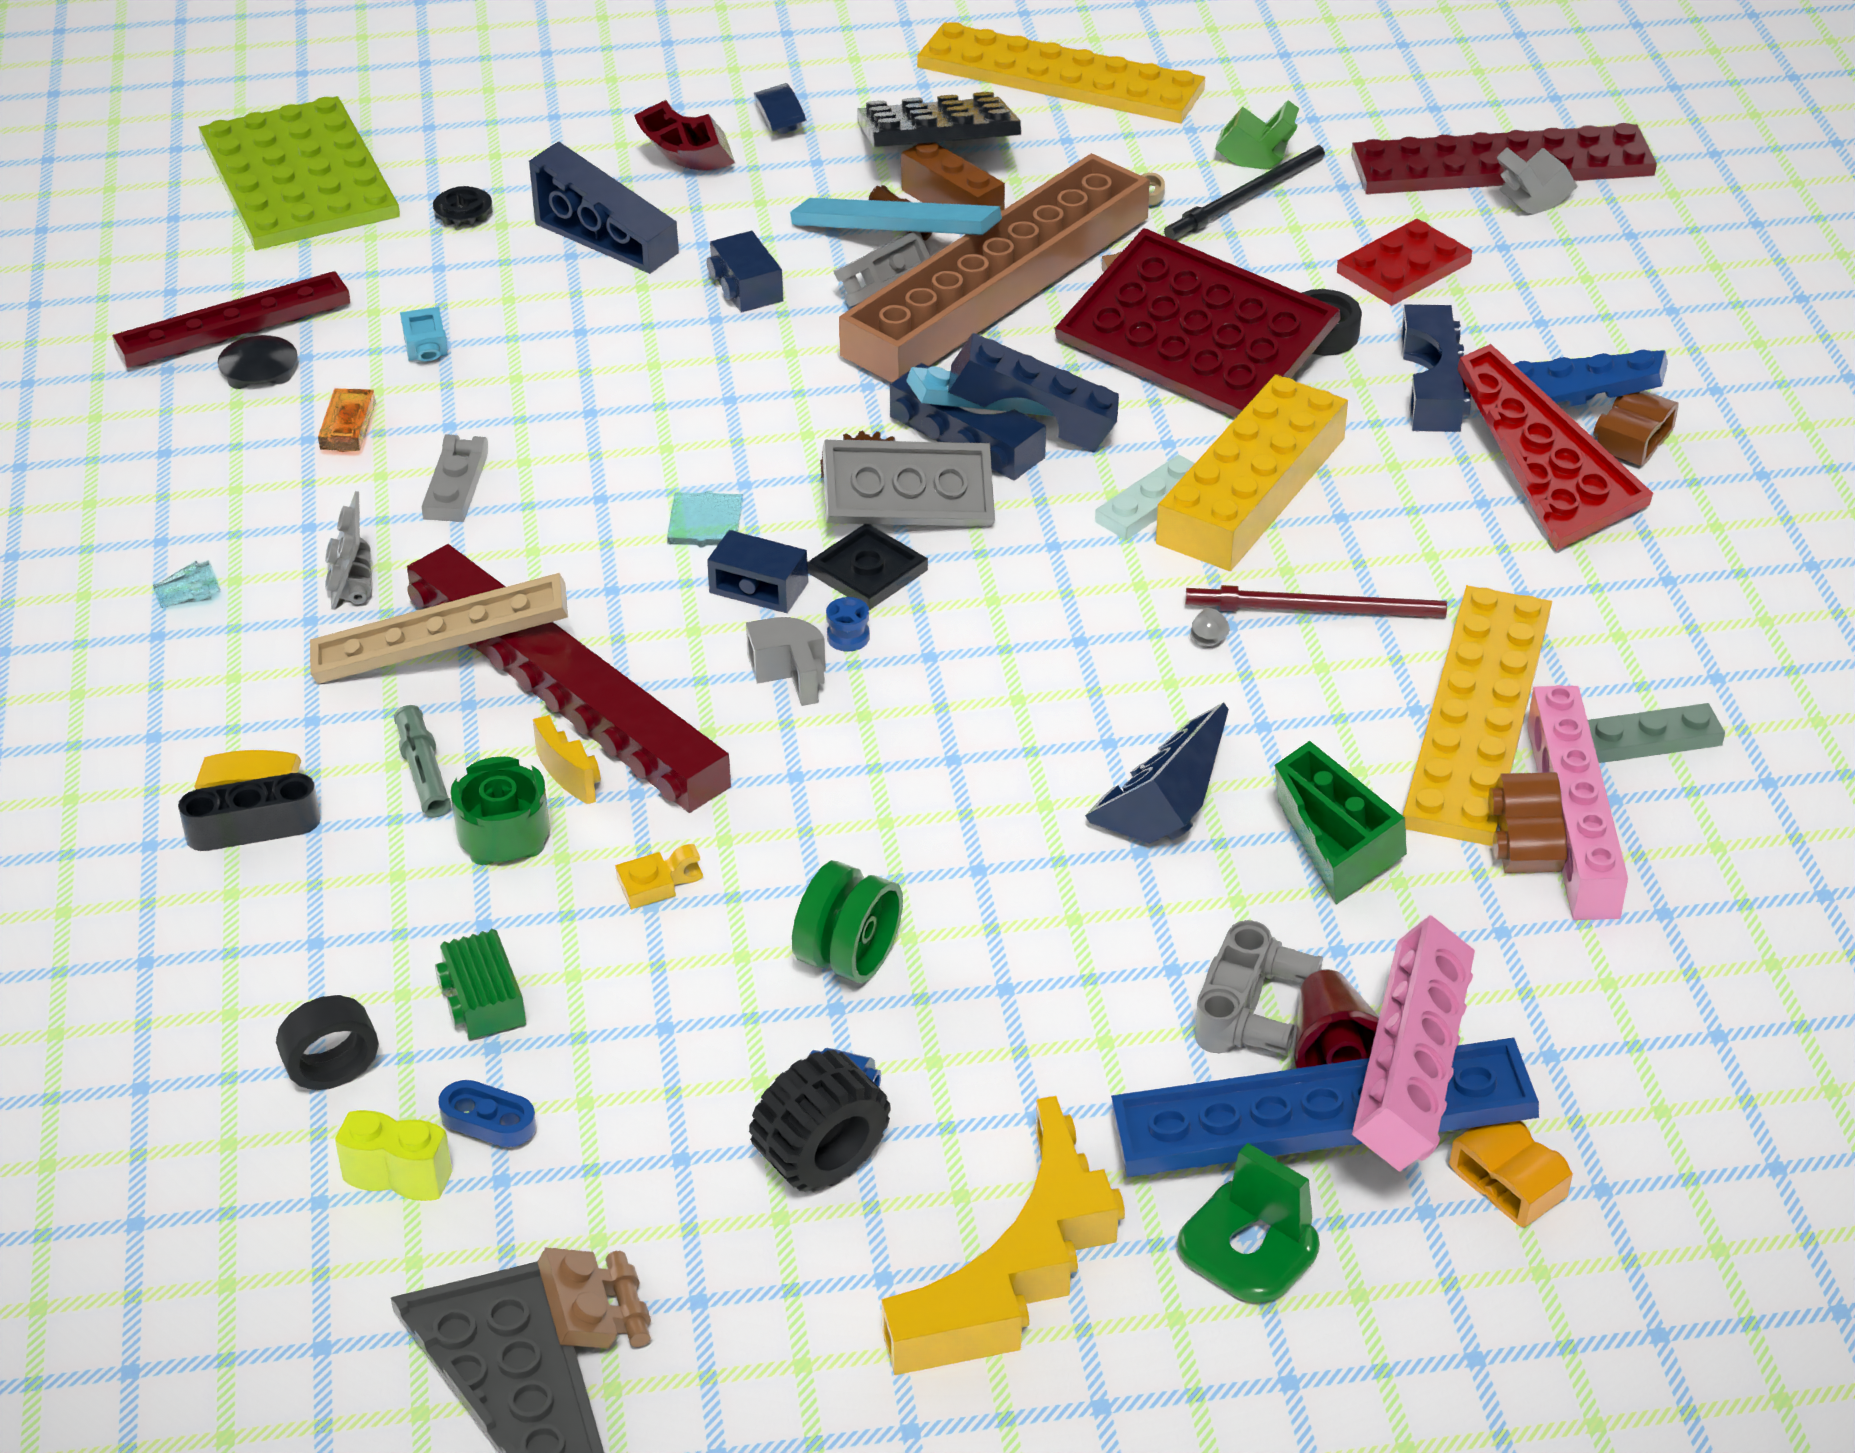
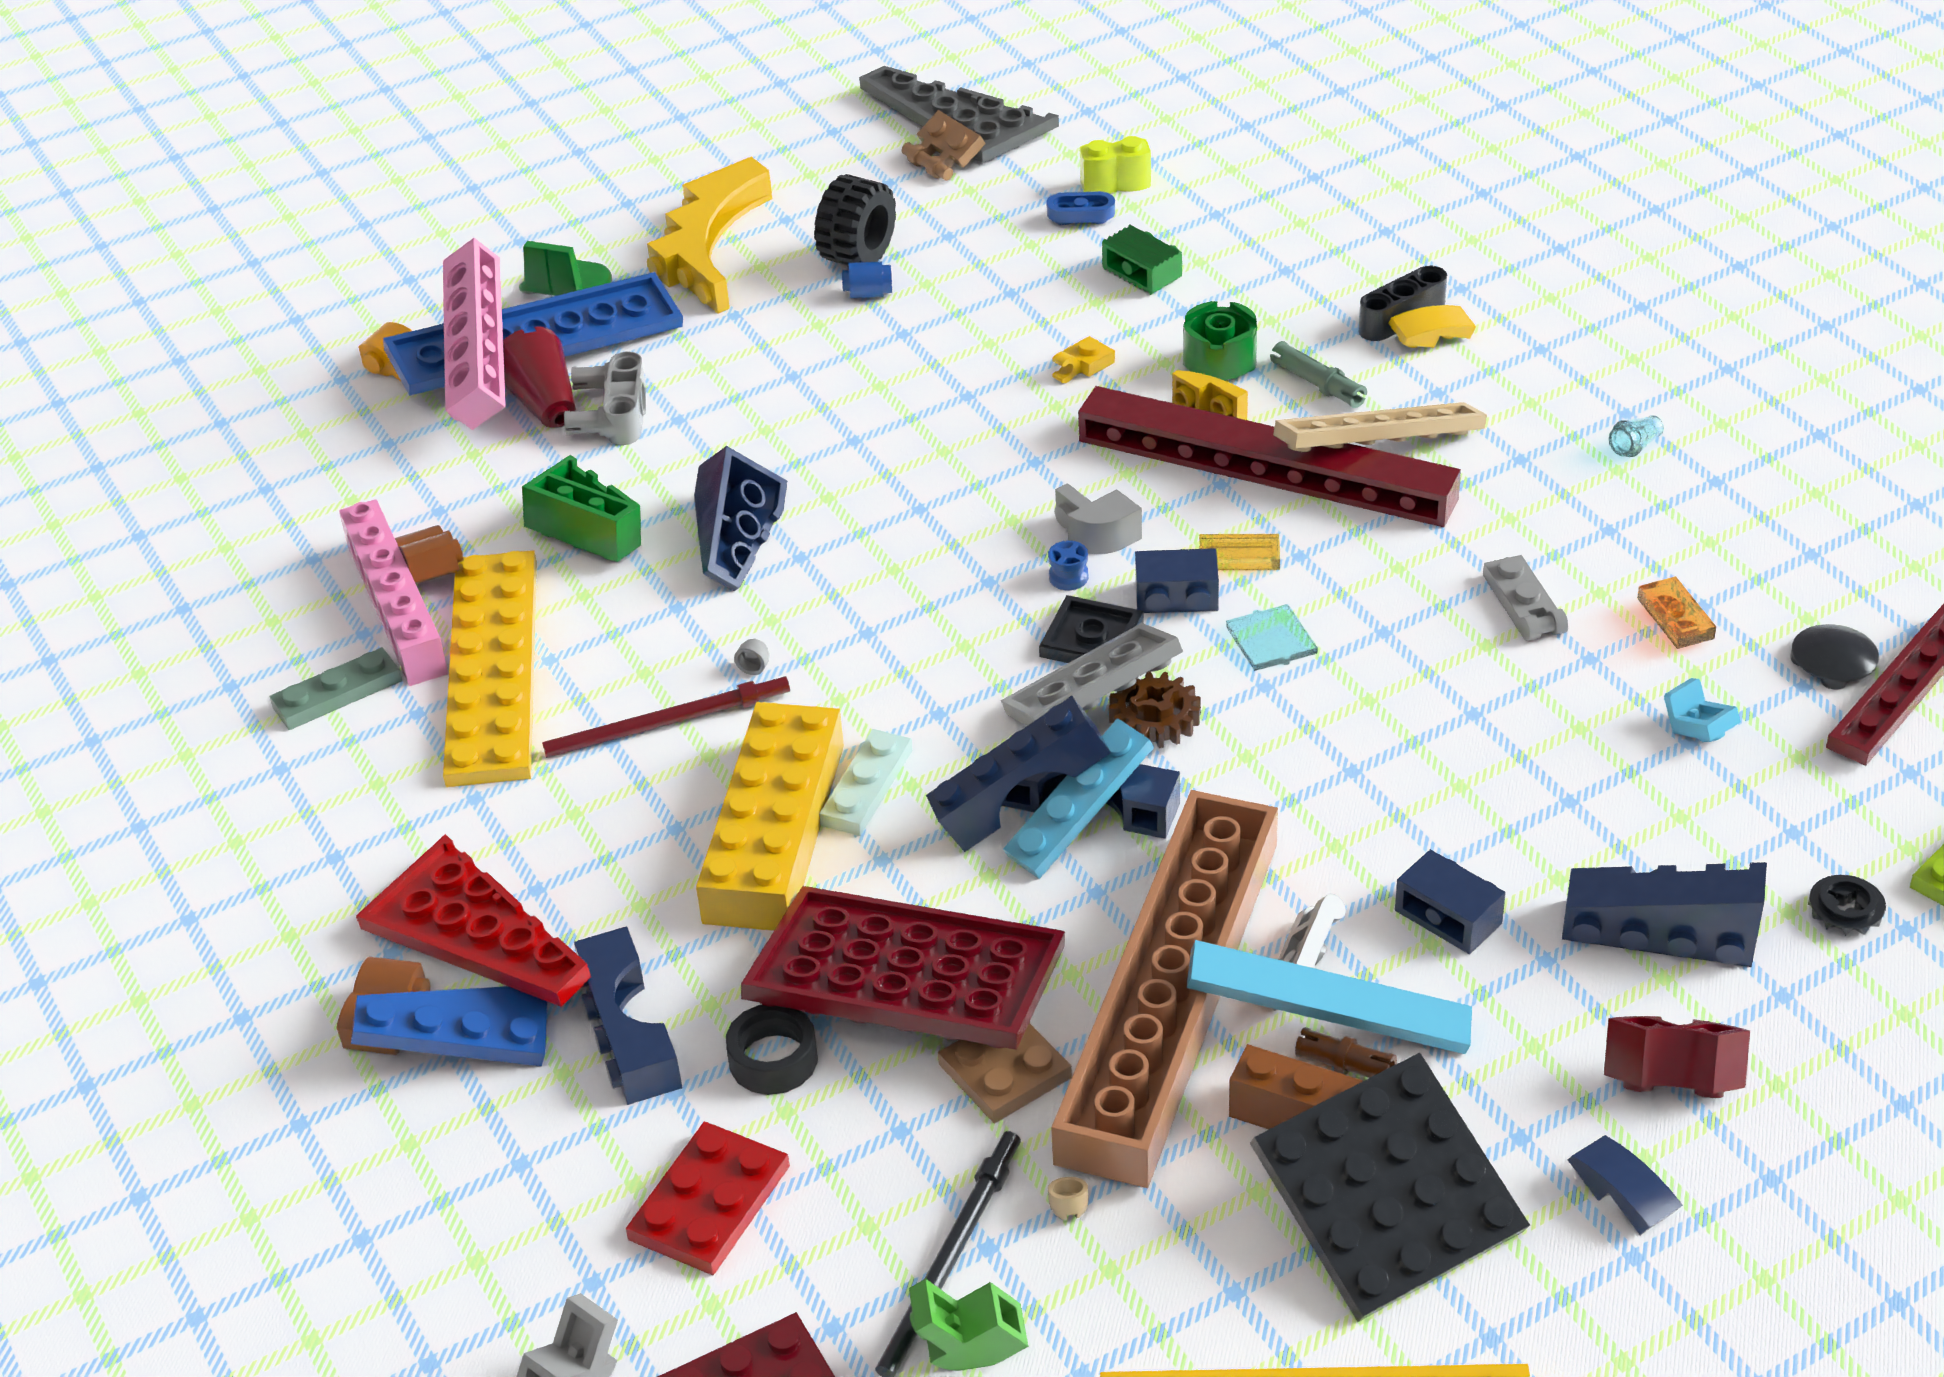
camera: 160 degrees right, 0 degrees up
black tyre [275,995,379,1090] -> none
light grey hinge [325,491,371,610] -> none
green wheel [791,860,903,983] -> none
none -> clear yellow tile [1199,534,1280,571]

